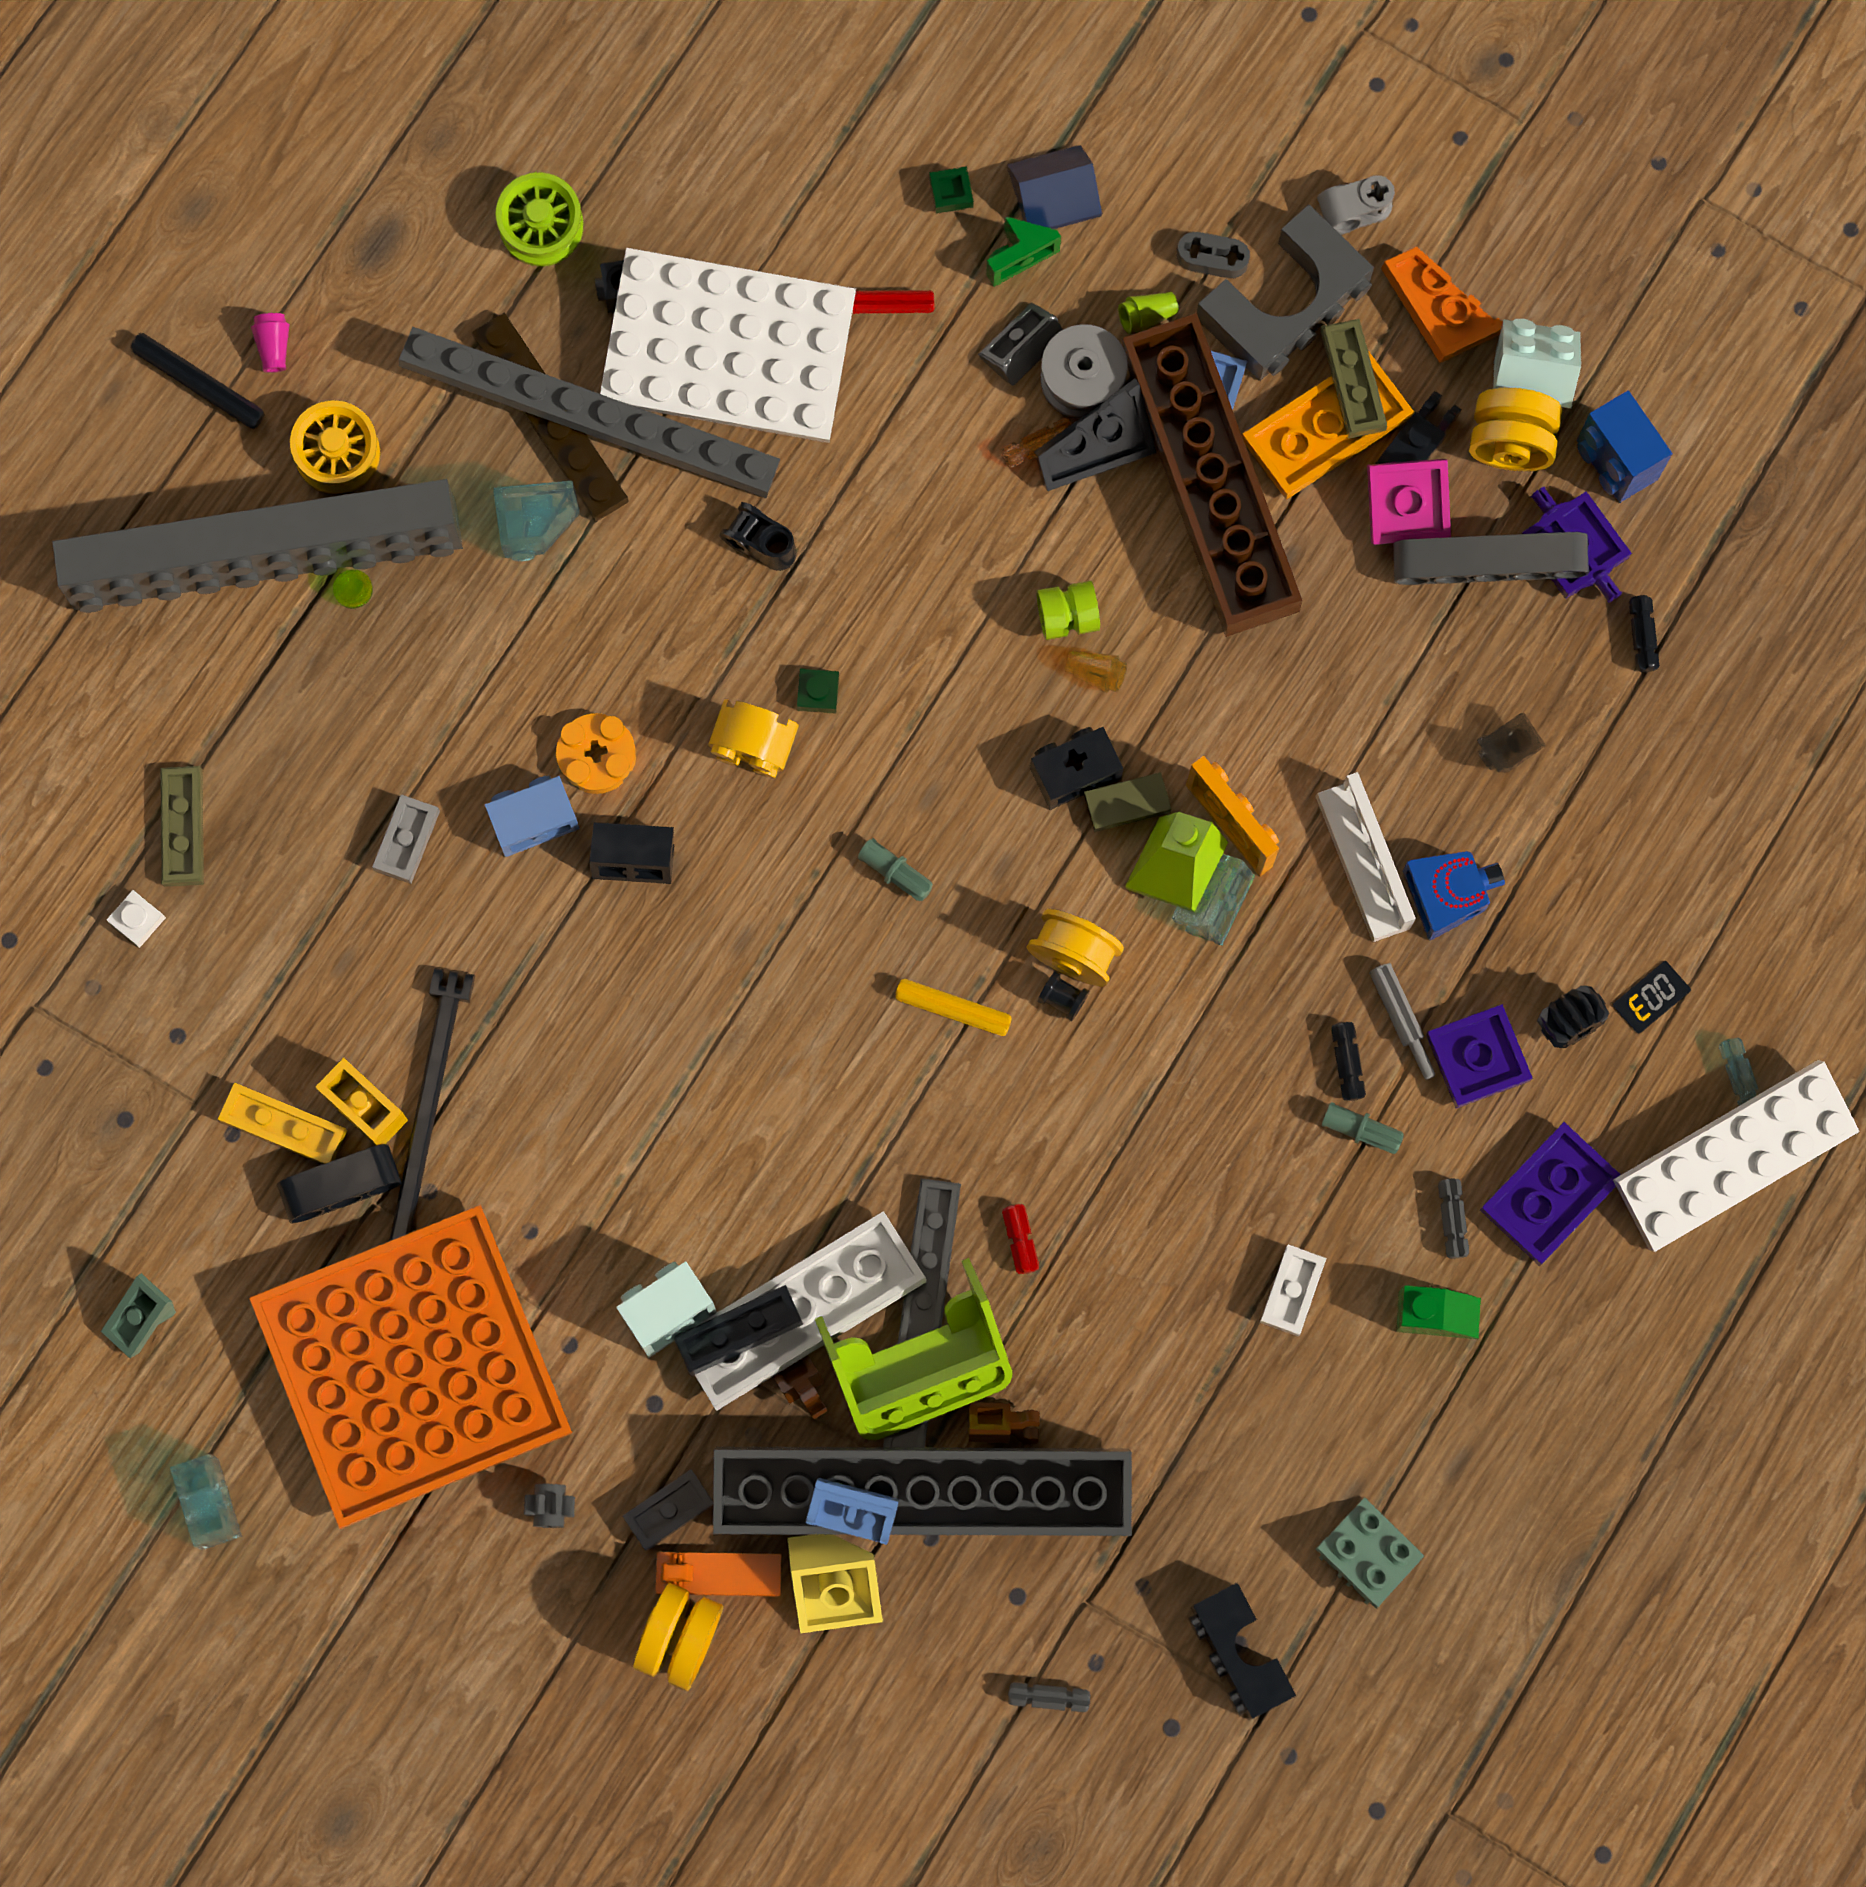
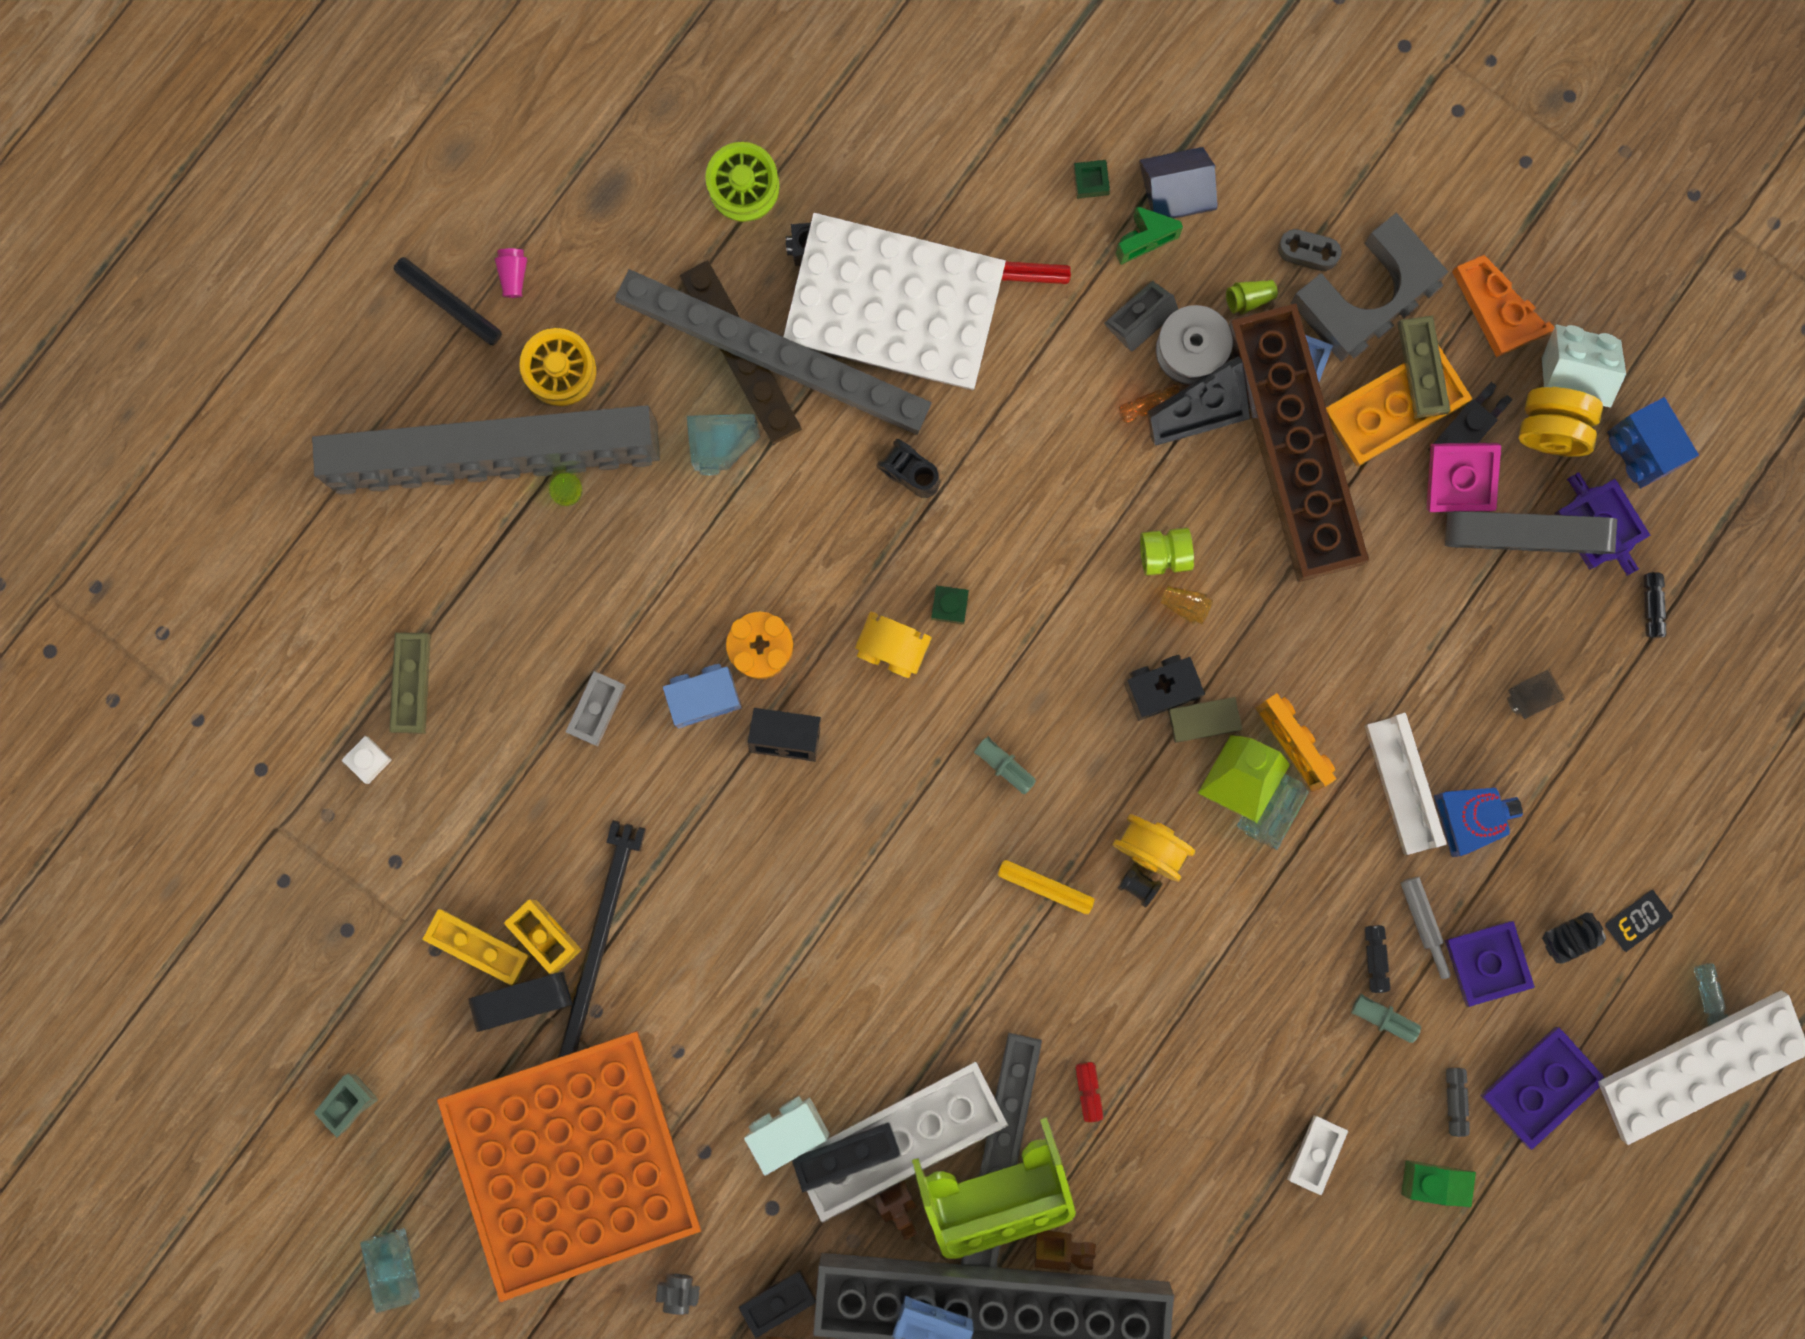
camera: 10 degrees right, 5 degrees up
light grey piece [1317,175,1395,235] -> none

